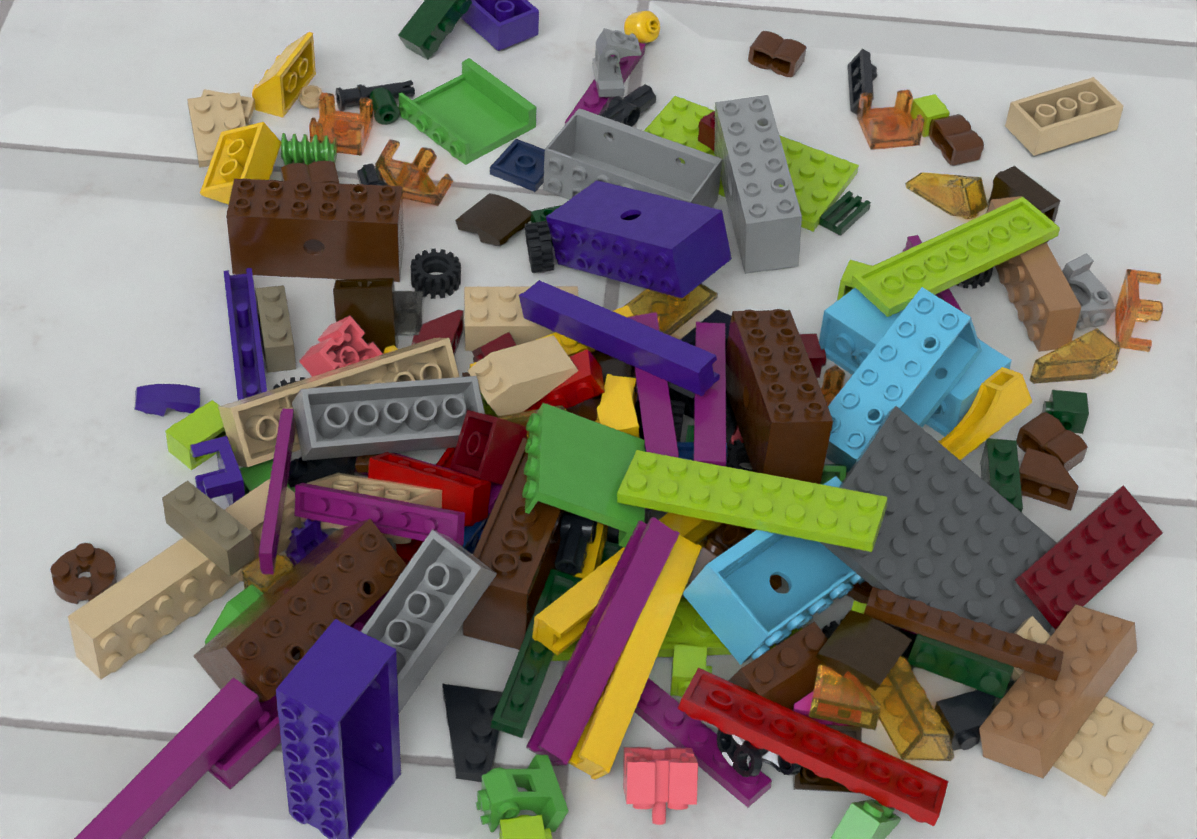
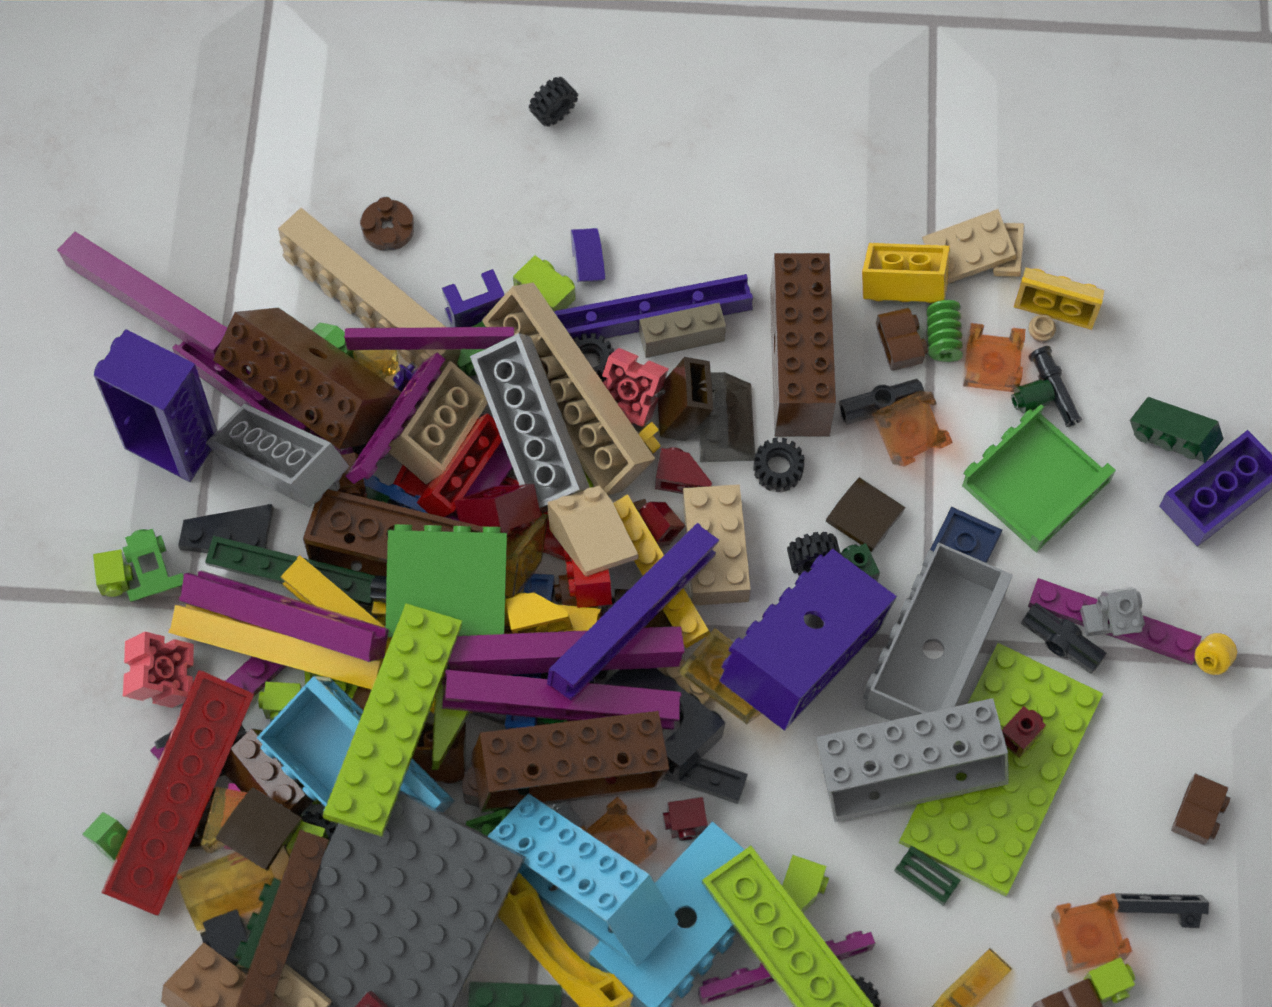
camera: 90 degrees right, 20 degrees up
dark tan brick [162,480,255,576] -> none

